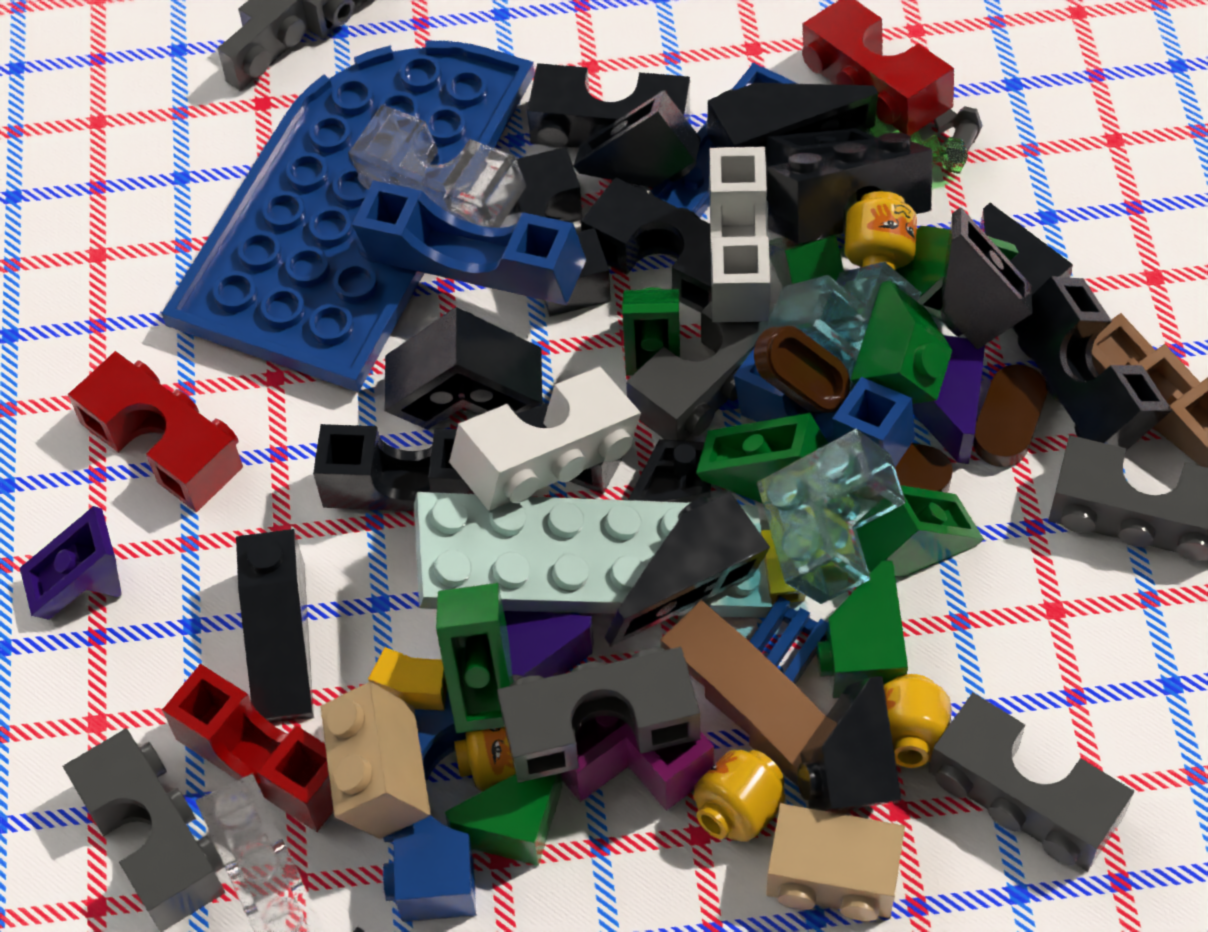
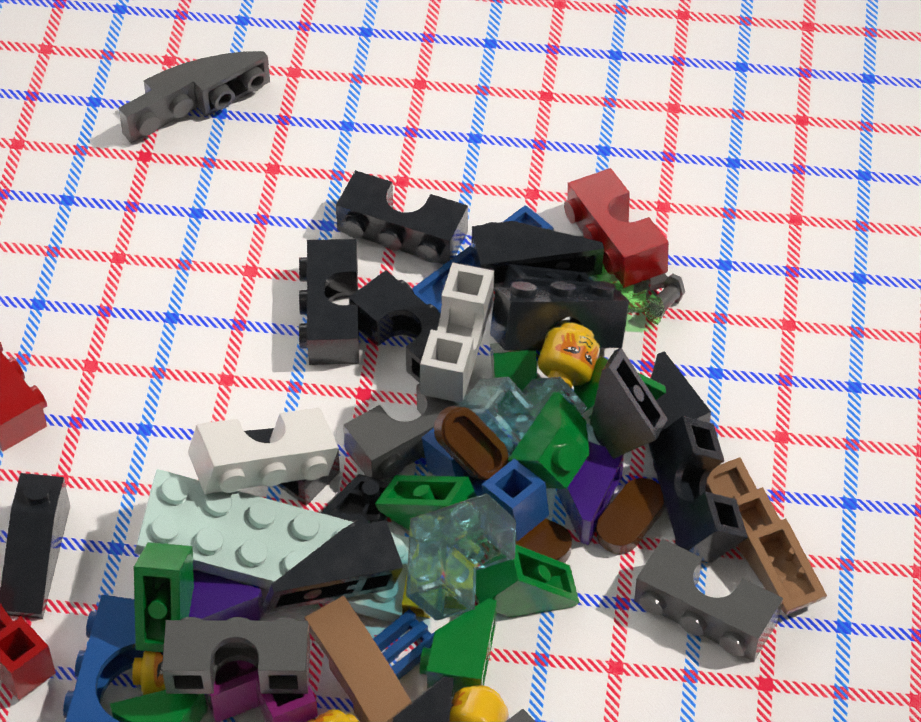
camera: 10 degrees right, 5 degrees down
blue plate [161,40,535,392] -> none
black arch [313,424,475,511] -> none
tan brick [320,681,431,839] -> none
clear arch [348,104,527,228] -> none
blue arch [352,180,586,305] -> none
yellow piece [368,647,447,711] -> none
black brick [384,307,543,430] -> none
black slope [573,90,701,188] -> none
green slope [622,287,680,376] -> none

